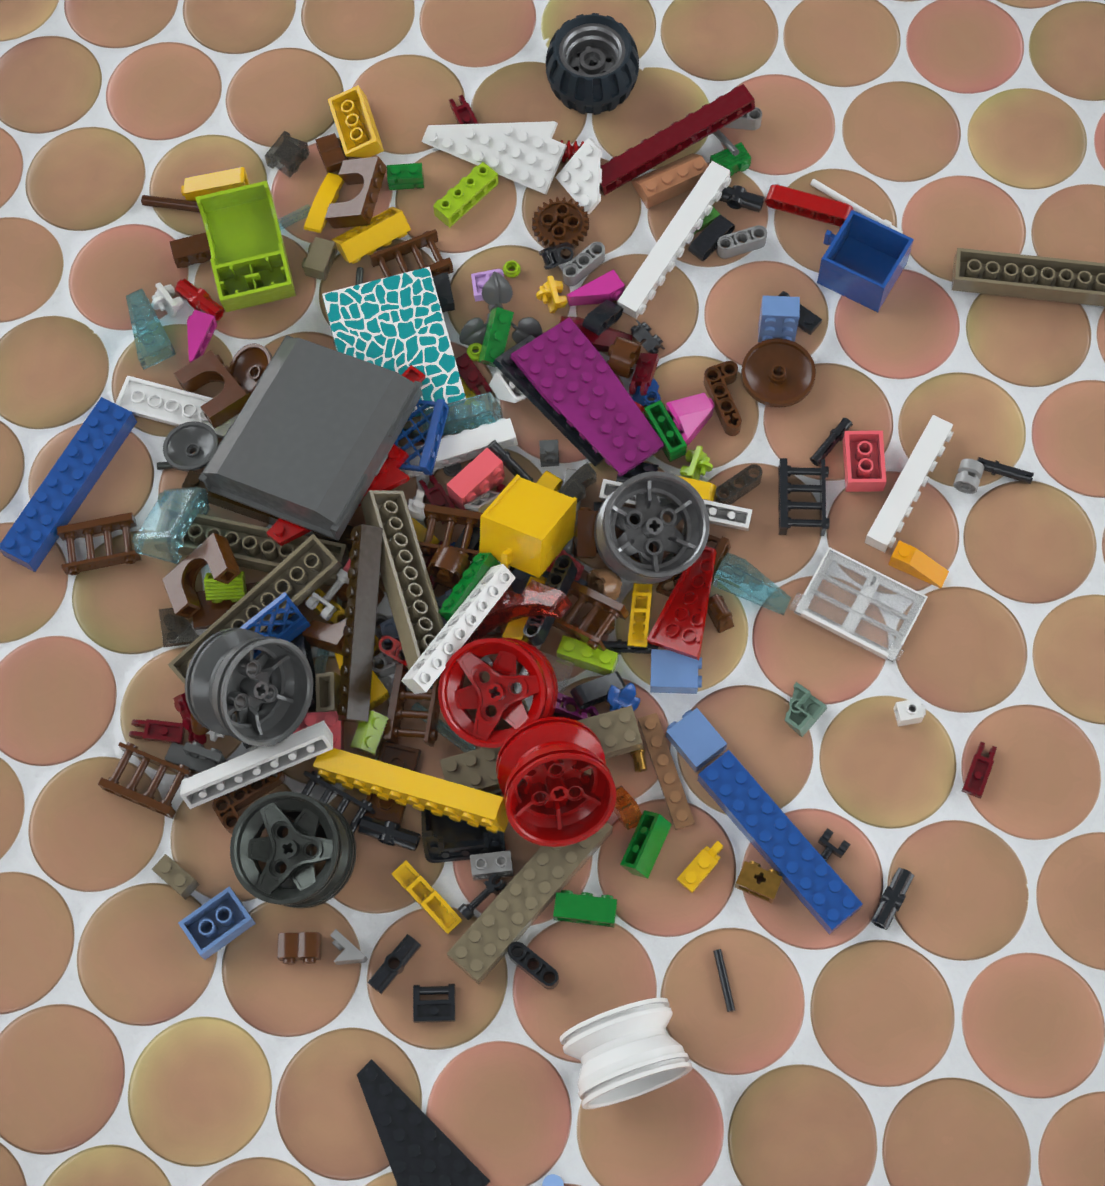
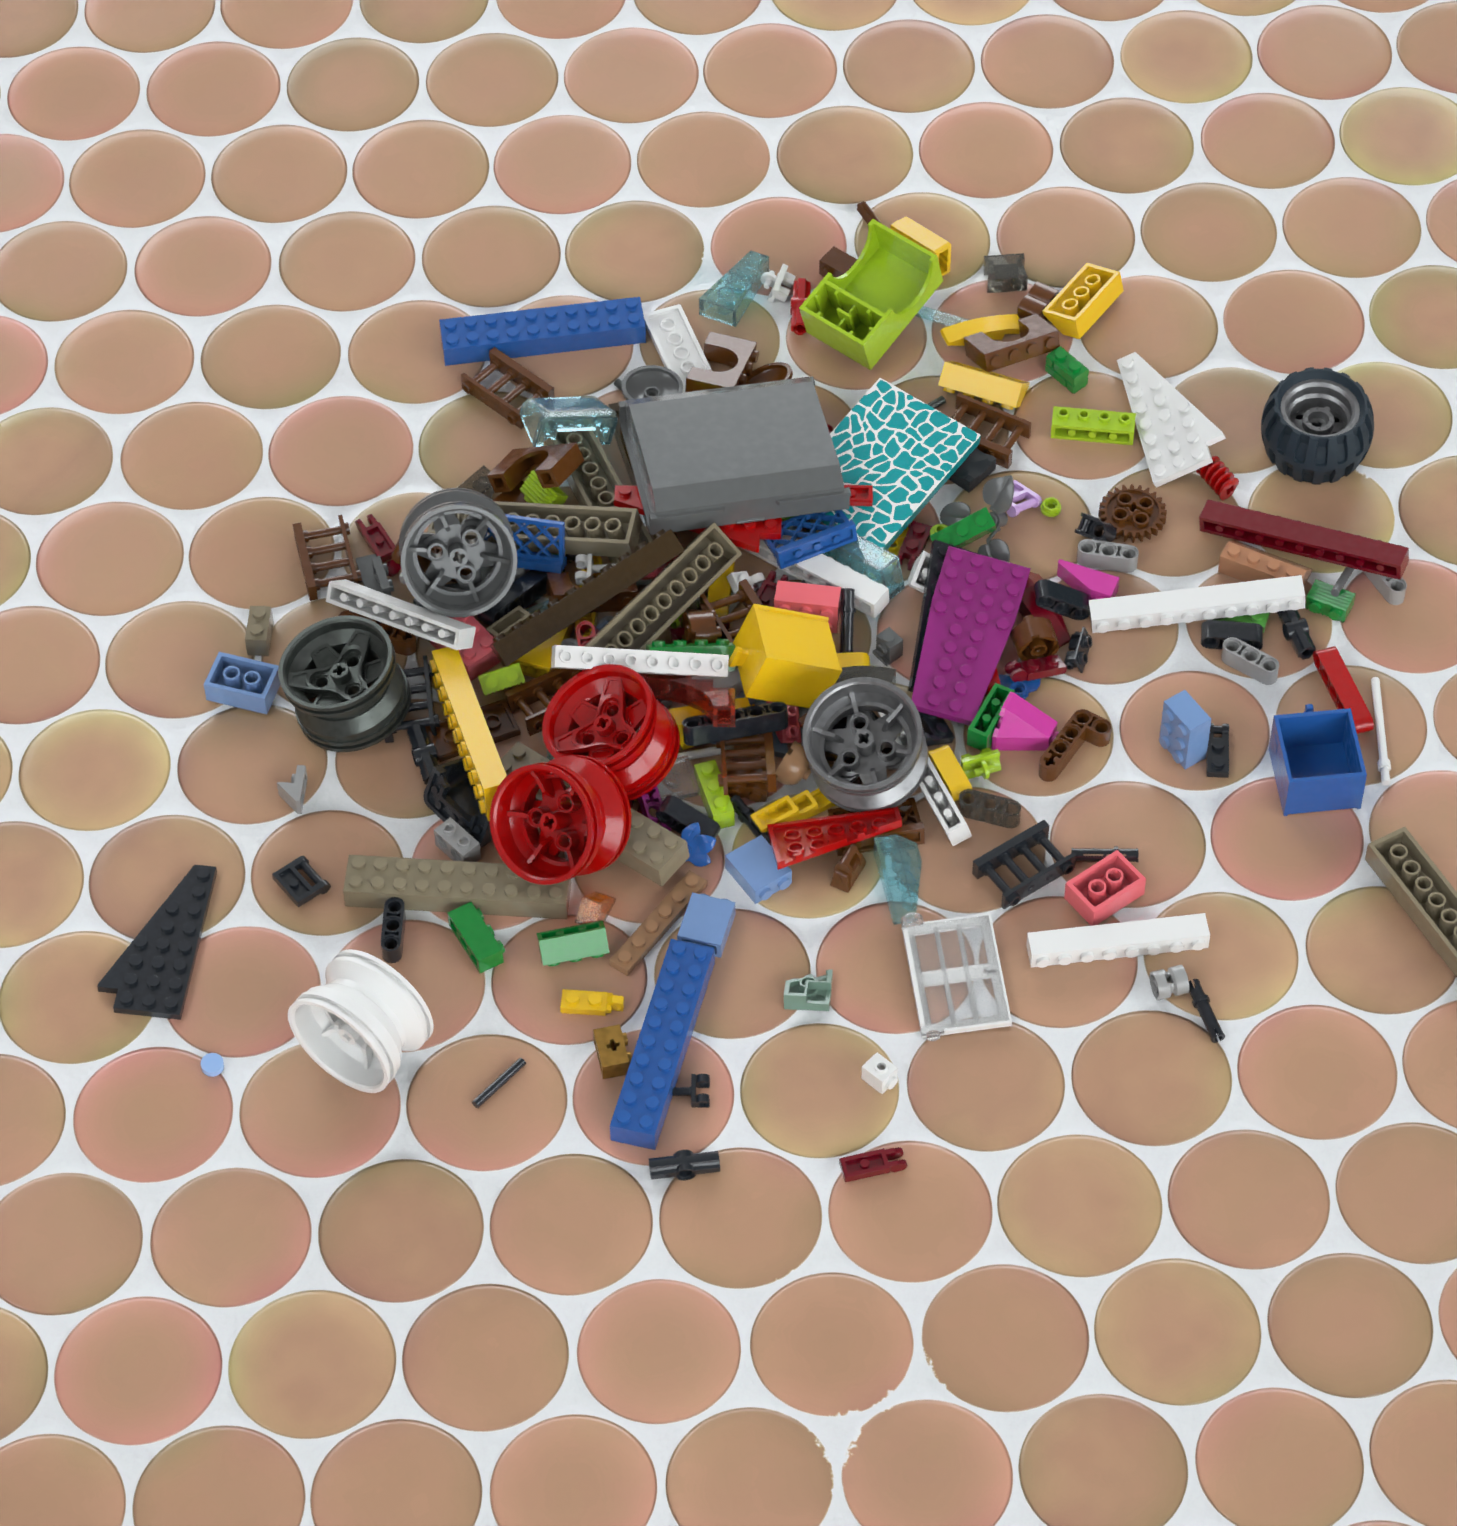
camera: 50 degrees right, 15 degrees down
dark pink slope [187,310,218,363] -> none
reddish brown brick [278,932,322,964] -> none
dark tan brick [302,237,338,281] -> none
black piece [367,934,421,995] -> none
yellow slope [391,860,462,934] -> none
dark red hinge [449,95,479,124] -> none
black bar [458,874,507,921] -> none
yellow hips [536,276,568,313] -> none
white plate [555,138,603,214] -> none
pearl gold axle [630,735,647,773] -> none
reddish brown dish [741,338,816,408] -> none
light orange slope [888,541,949,588] -> none

